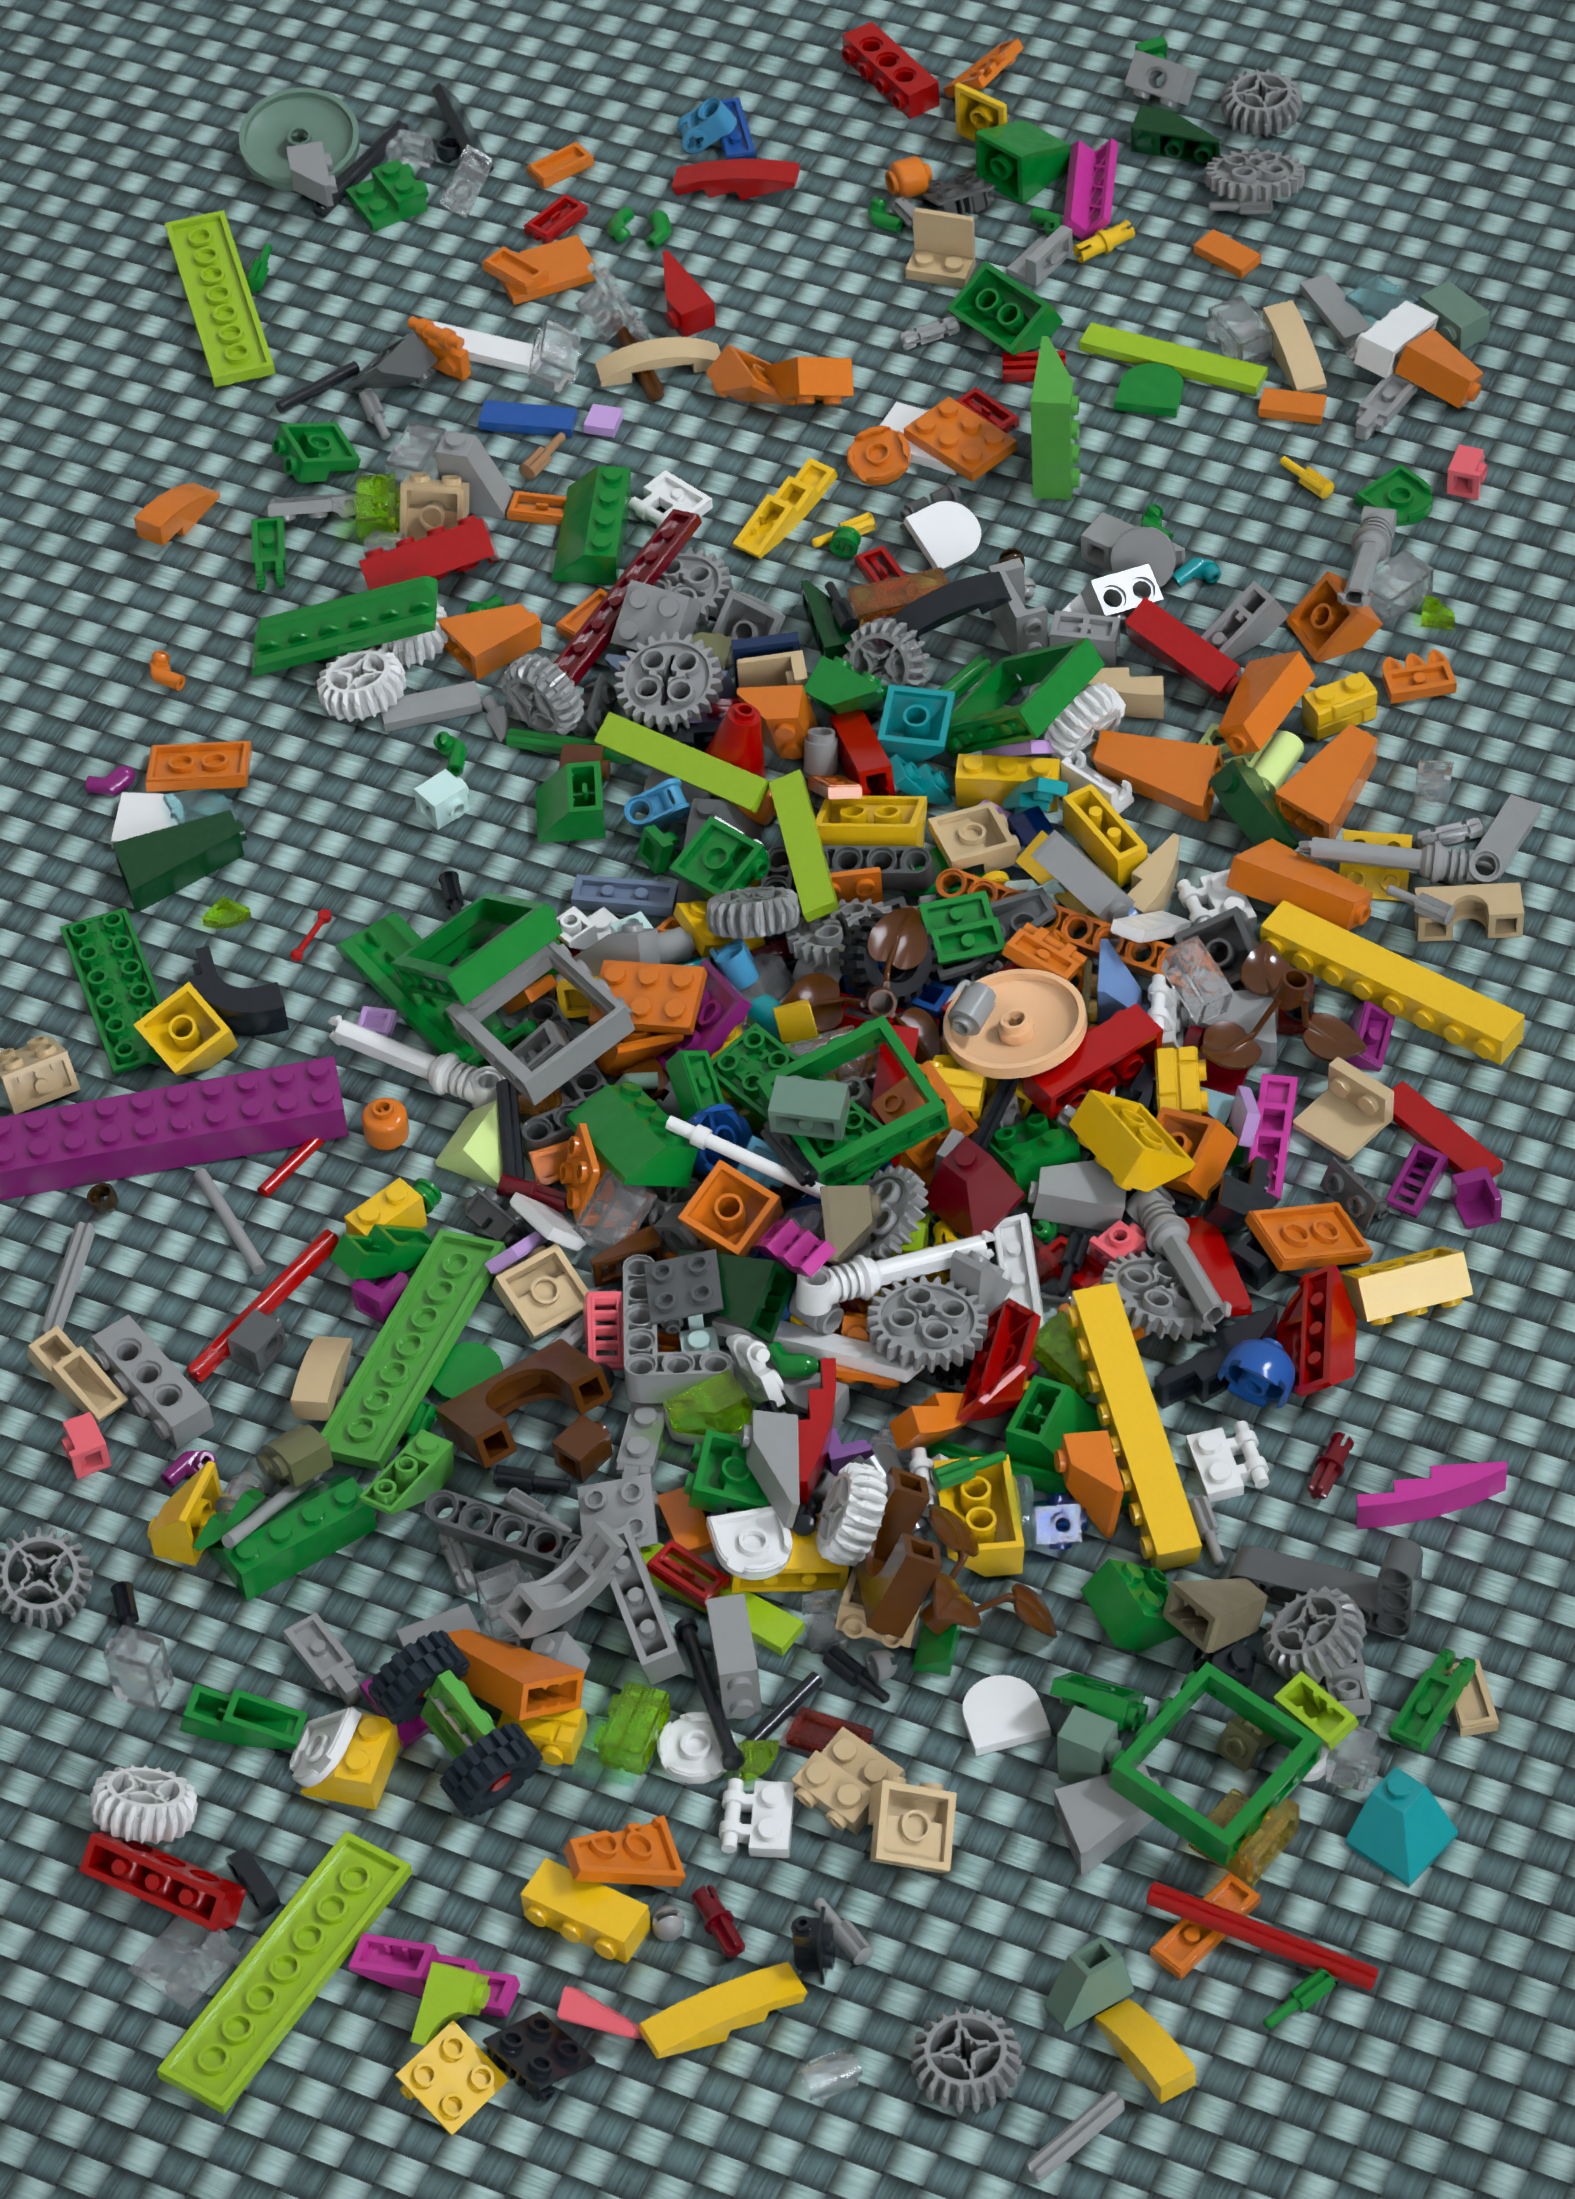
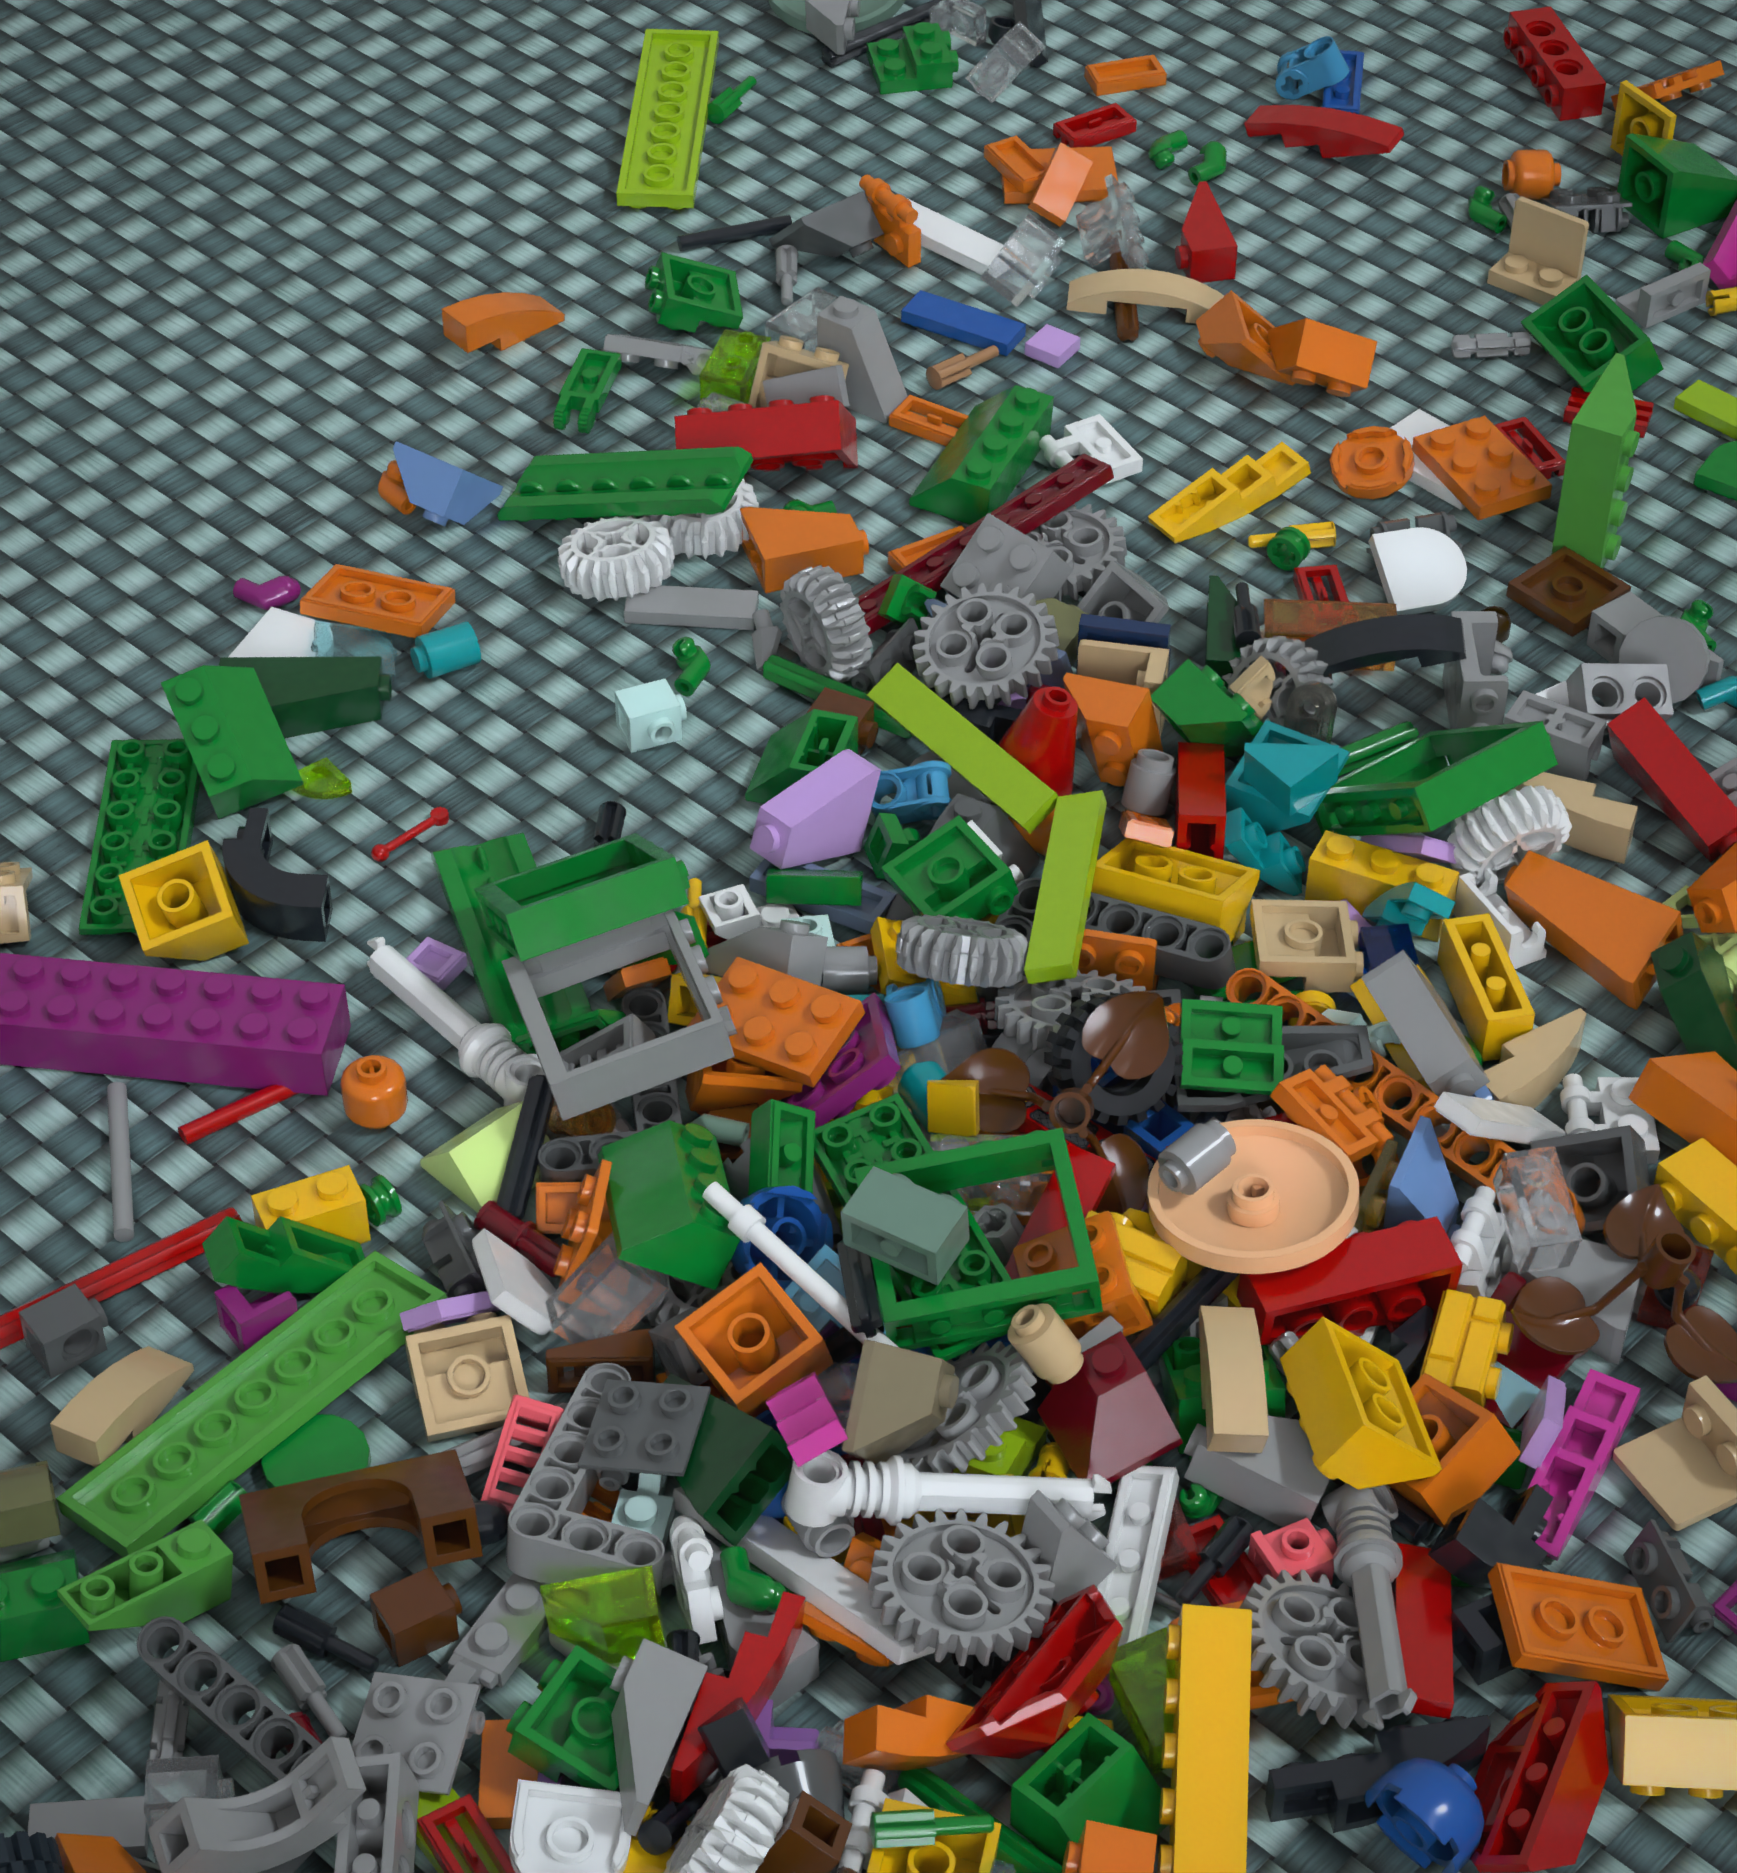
camera: 15 degrees right, 5 degrees down
none -> green slope [161,665,304,819]
none -> medium blue slope [393,441,503,527]
none -> teal brick [410,621,481,679]
none -> black slope [697,1697,770,1779]
none -> lavender slope [750,749,881,870]
none -> light grey tile [763,365,850,407]
none -> green slope [766,869,863,906]
none -> green tile [878,574,937,630]
none -> tan brick [1007,1303,1084,1384]
none -> orange tile [1028,142,1093,227]
none -> tan slope [1199,1306,1269,1453]
none -> tan tile [1228,656,1275,720]
none -> teal slope [1244,743,1339,817]
none -> clear smoke plate [1284,681,1337,744]
none -> reddish brown plate [1506,546,1631,637]

